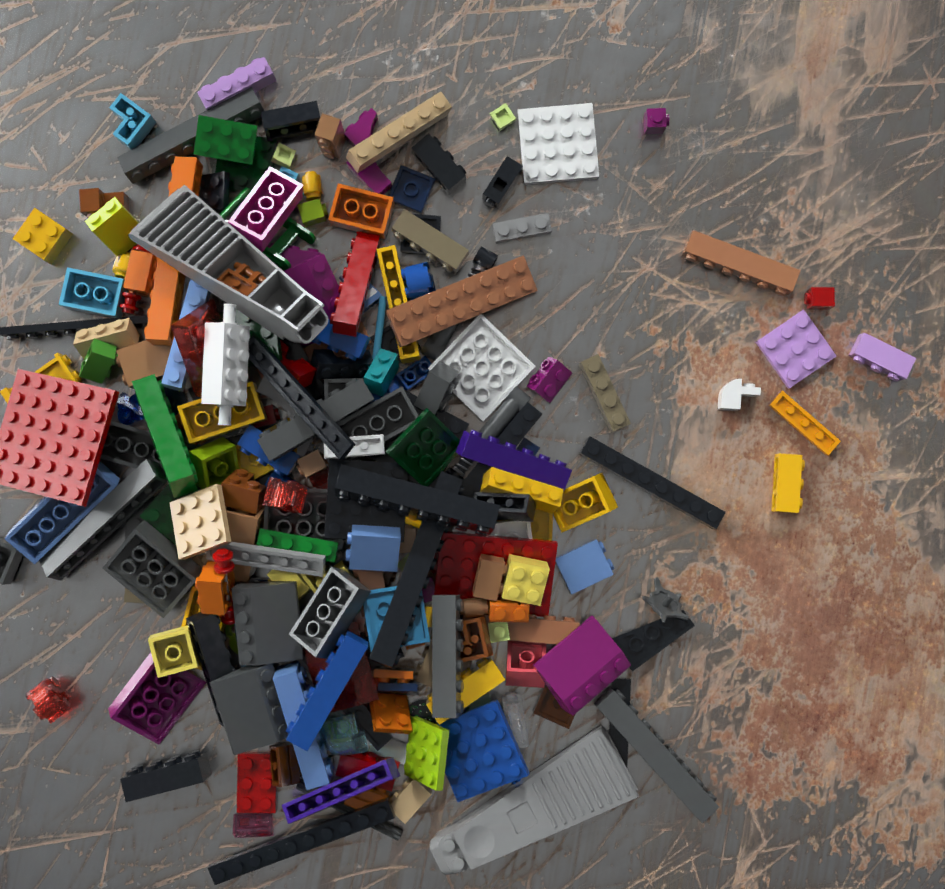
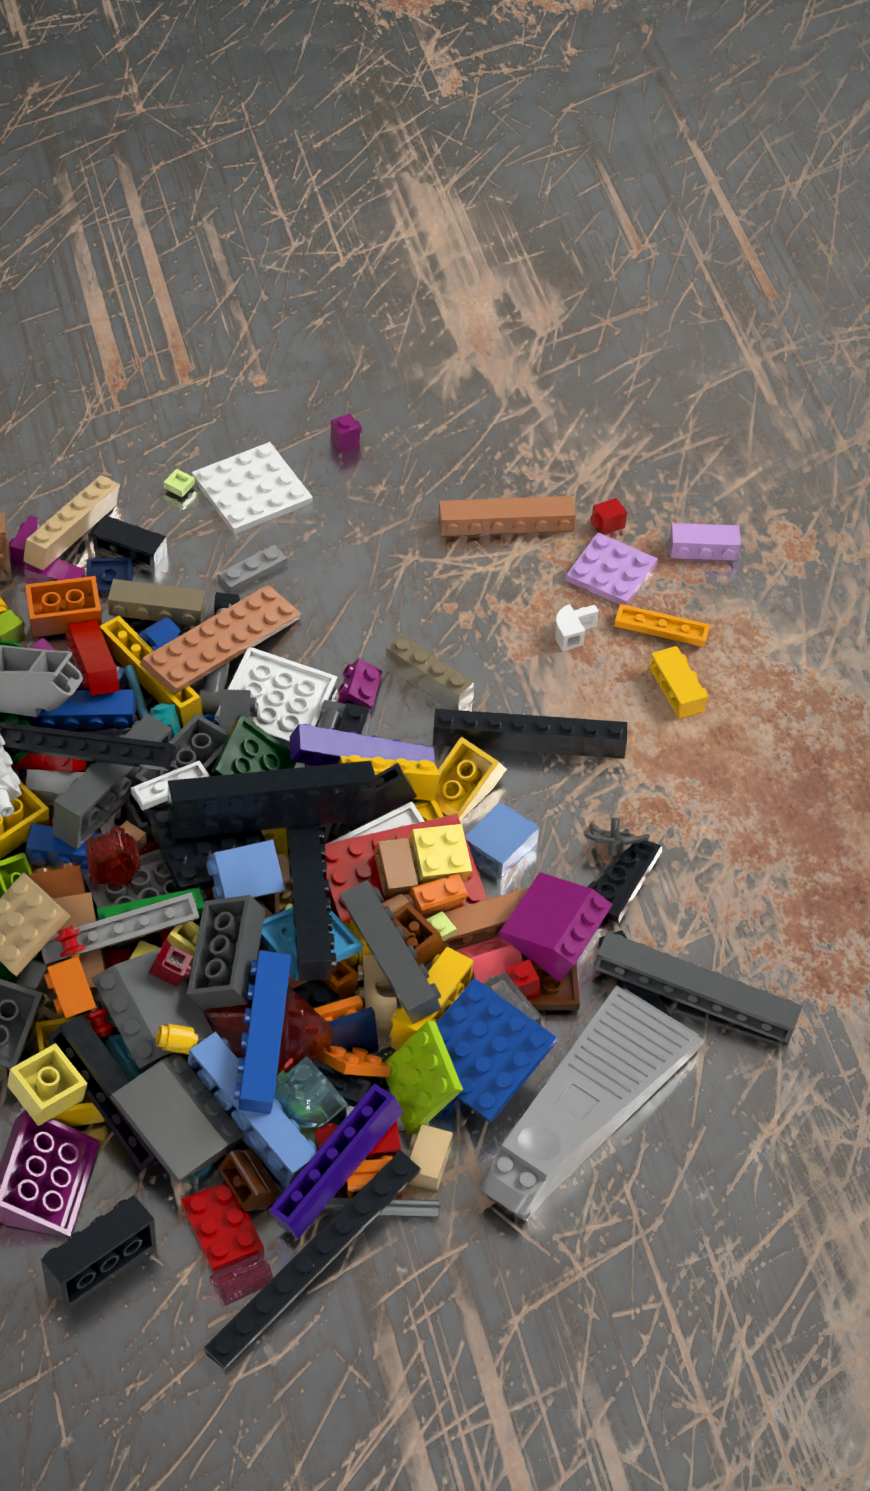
camera: 30 degrees left, 35 degrees down
black brick [482,156,523,209] -> none
none -> dark red window [148,938,193,987]
none -> yellow brick [156,1023,198,1055]
none -> red brick [505,959,540,1005]

